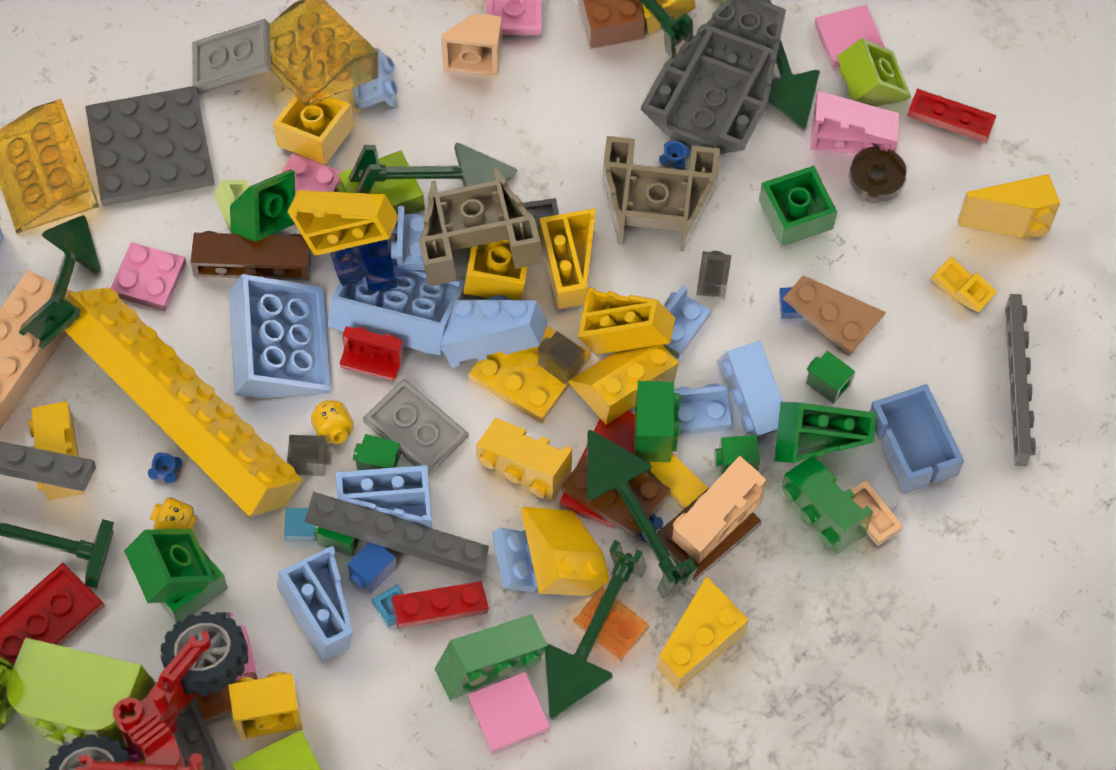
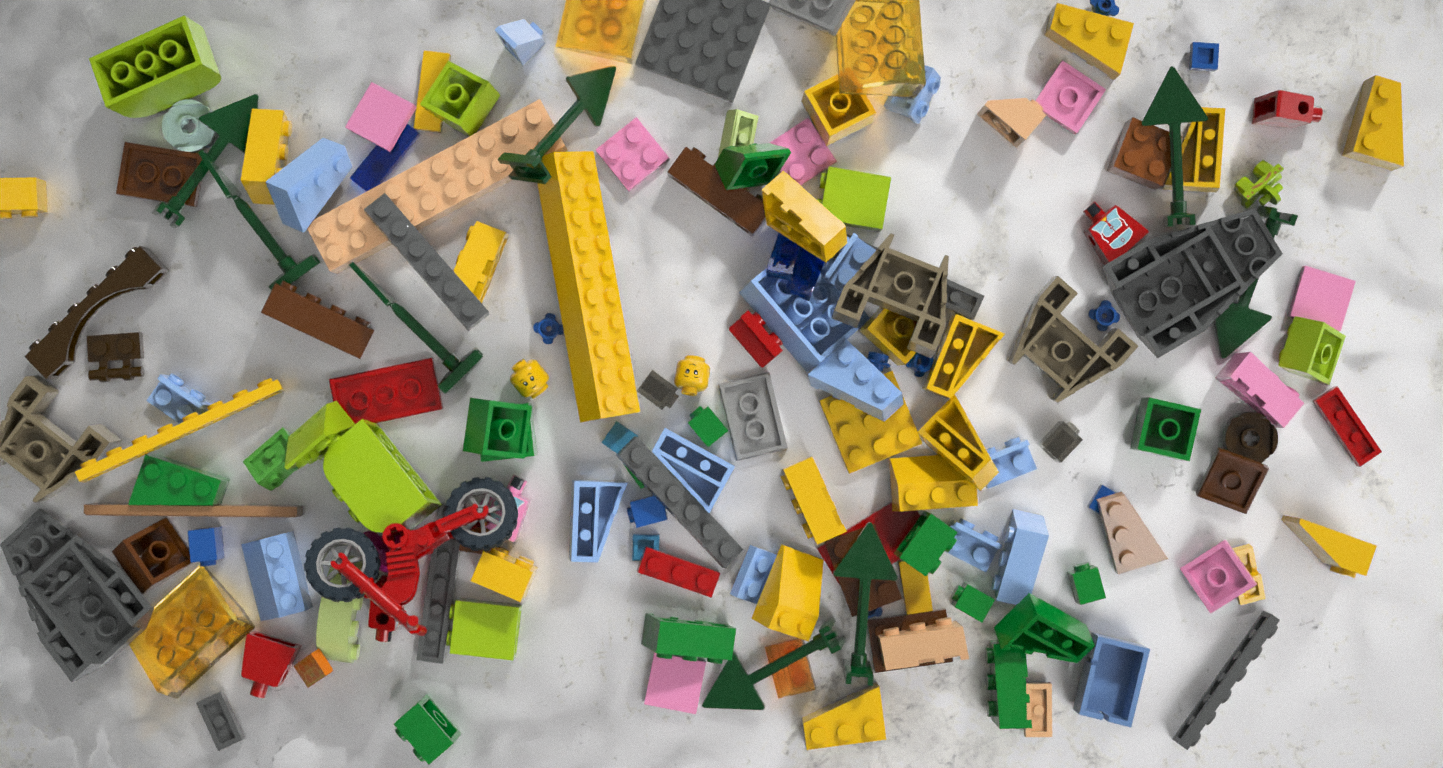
camera: 30 degrees right, 25 degrees up
light blue slope [229,274,331,398] -> none
piece [349,142,518,194] -> none
clear smoke brick [537,331,585,385] -> none
none -> blue plate [905,352,934,377]
none -> red torso [1083,201,1149,265]
none -> bright pink plate [1180,540,1257,614]
none -> reddish brown plate [1196,447,1269,514]

